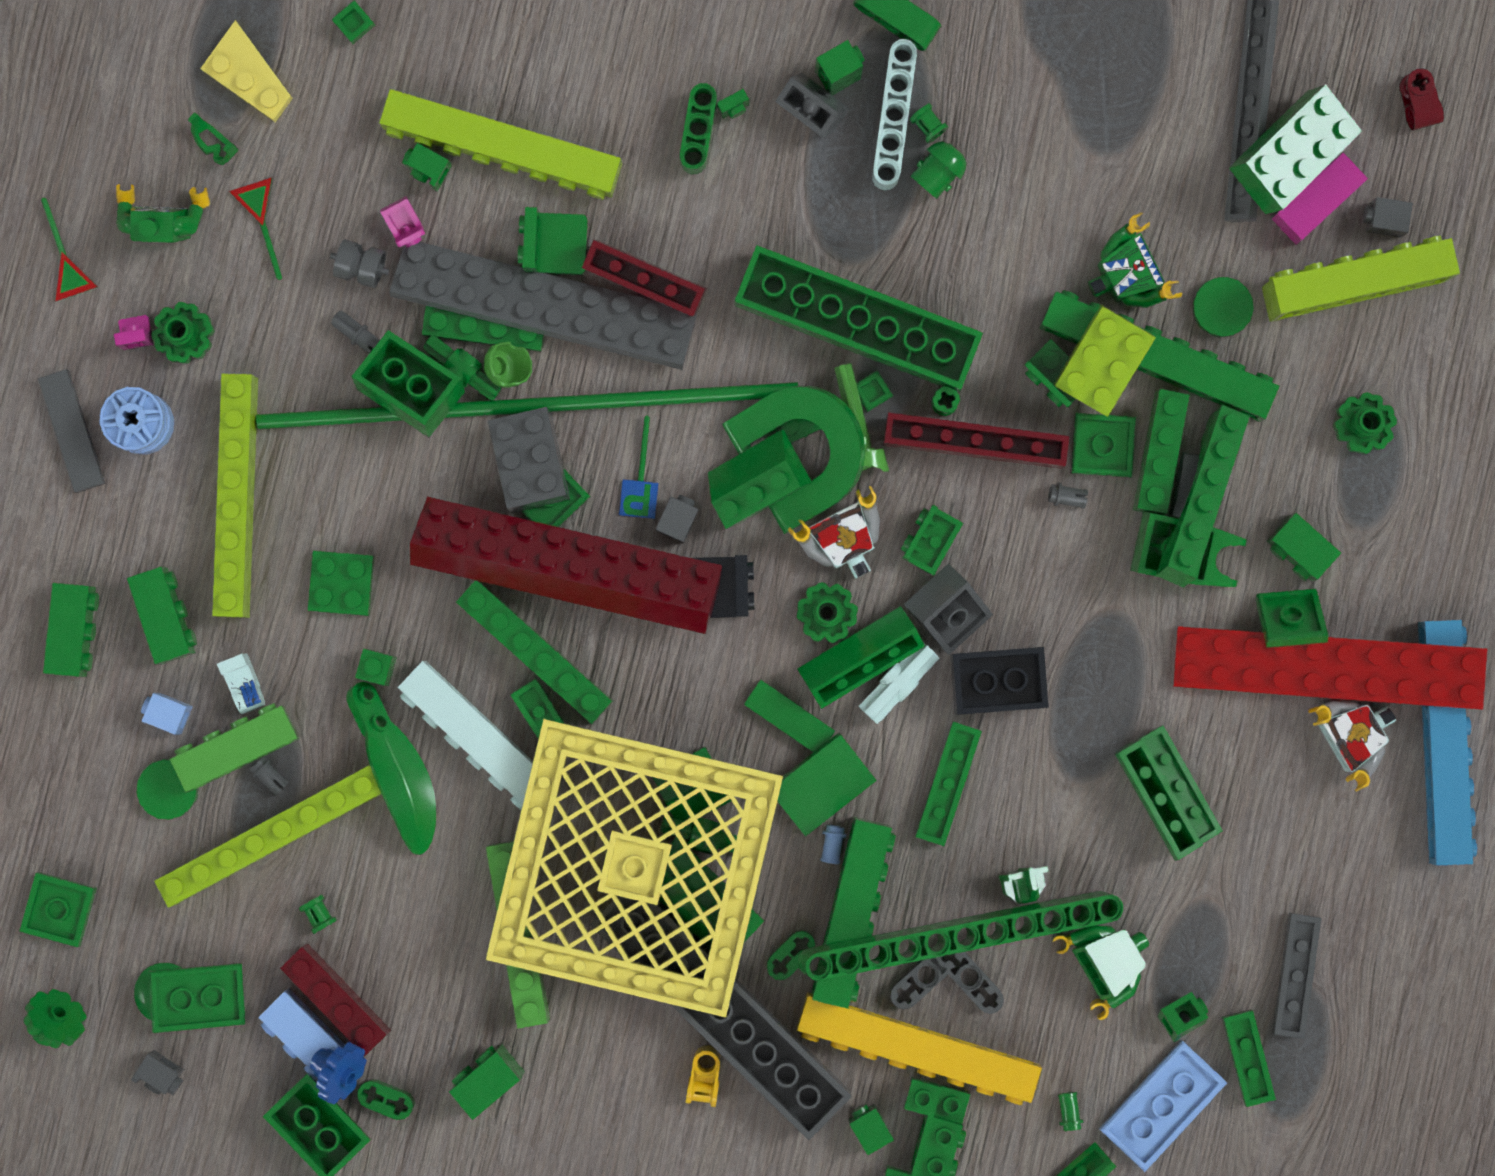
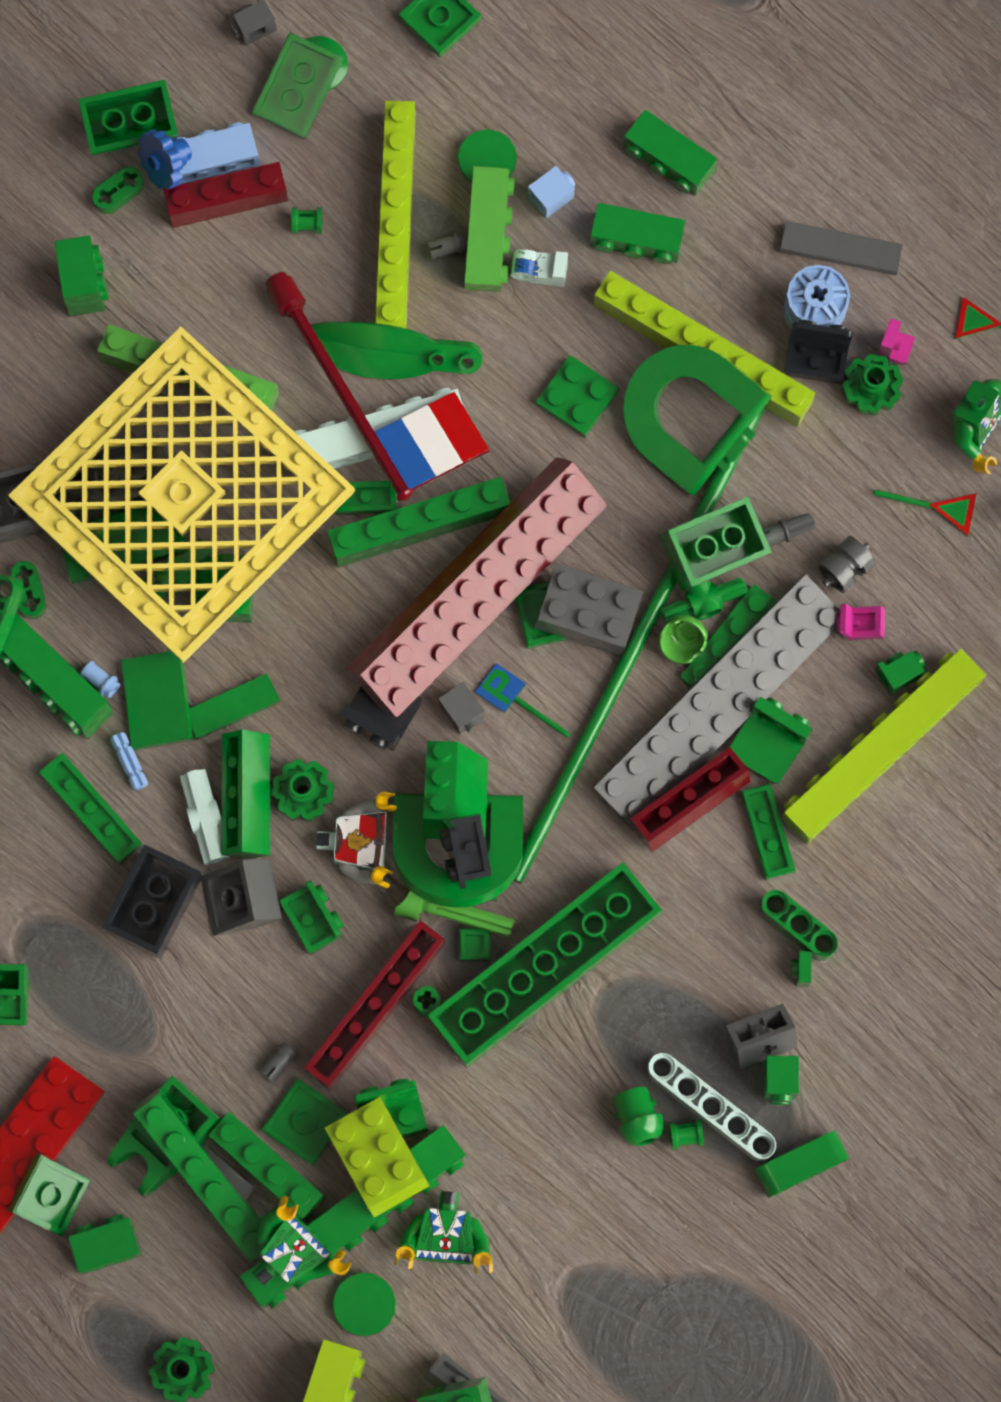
camera: 115 degrees right, 10 degrees down
green brick [355,648,397,686] -> none
none -> light blue axle [110,732,148,791]
none -> torso [252,1196,352,1286]
none -> flag [265,272,490,501]
none -> black bracket [439,813,492,889]
none -> green piece [623,345,772,496]
none -> green tile [740,783,796,881]
none -> black bracket [784,320,853,384]

